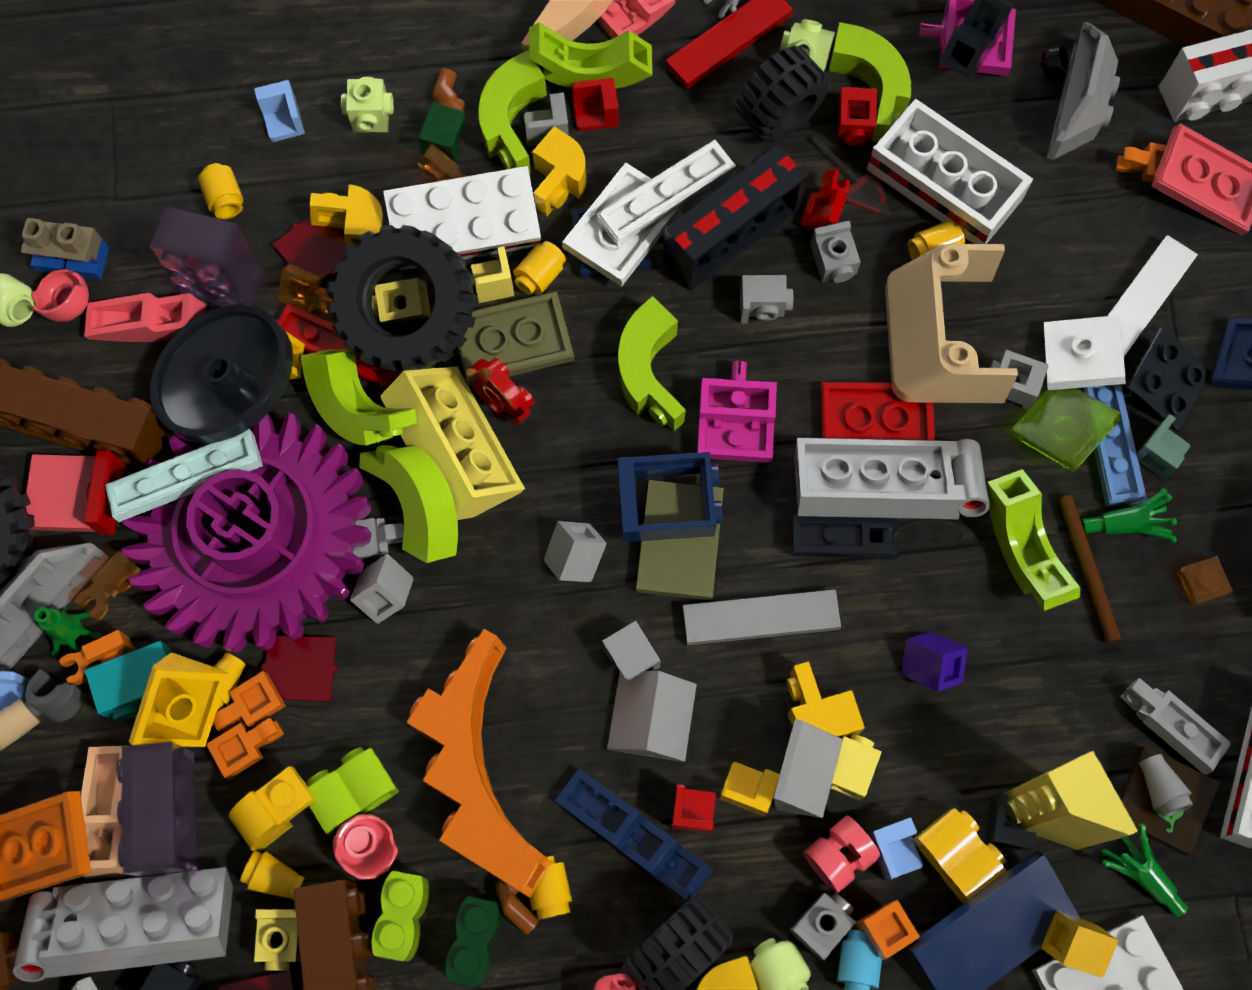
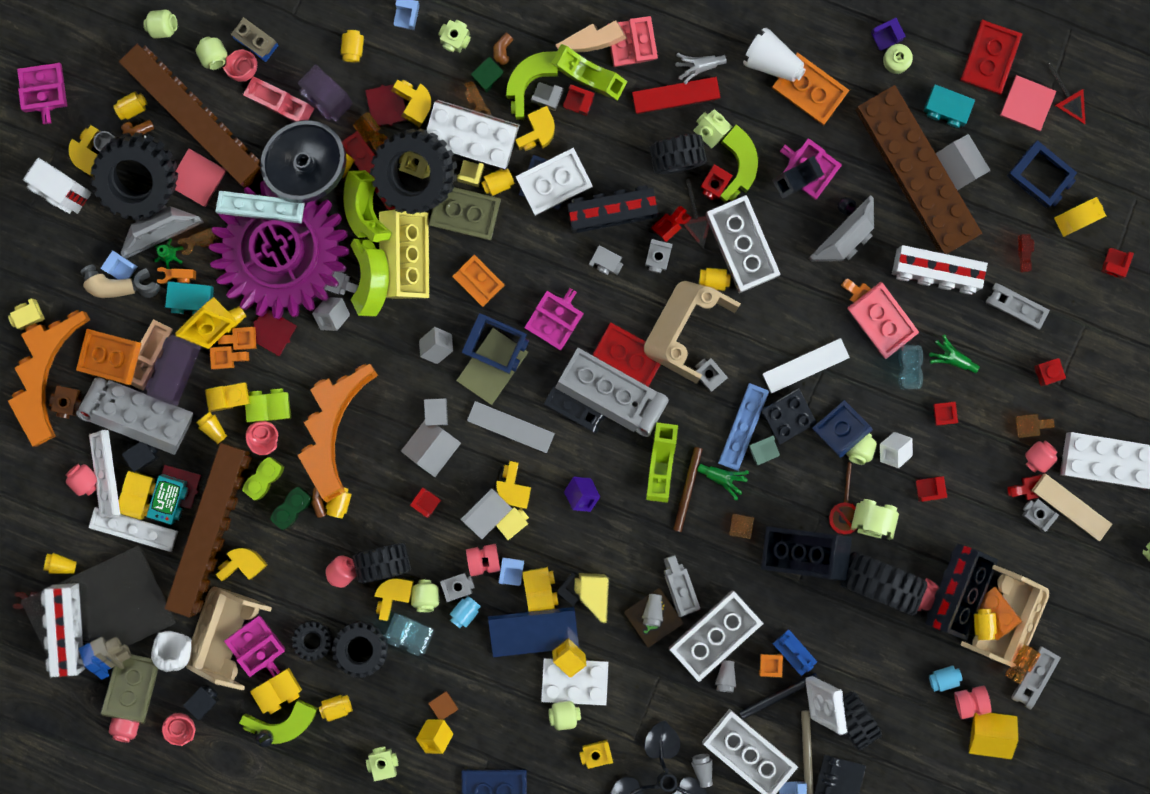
camera: 25 degrees right, 15 degrees up
red plate [84,450,126,535] -> none
light yellow brick [254,910,301,971] -> none
red plate [467,358,535,425] -> none
dark blue slope [555,769,713,902] -> none
white tile [597,140,736,246] -> none
lime arch [618,296,686,432] -> none
yellow panel [719,762,780,817] -> none
orange panel [852,900,920,960] -> none
clear neon green tile [1011,388,1121,472] -> none
white plate [1044,315,1126,390] -> none
green piece [1101,823,1188,917] -> none
none -> orange plate [452,254,505,307]

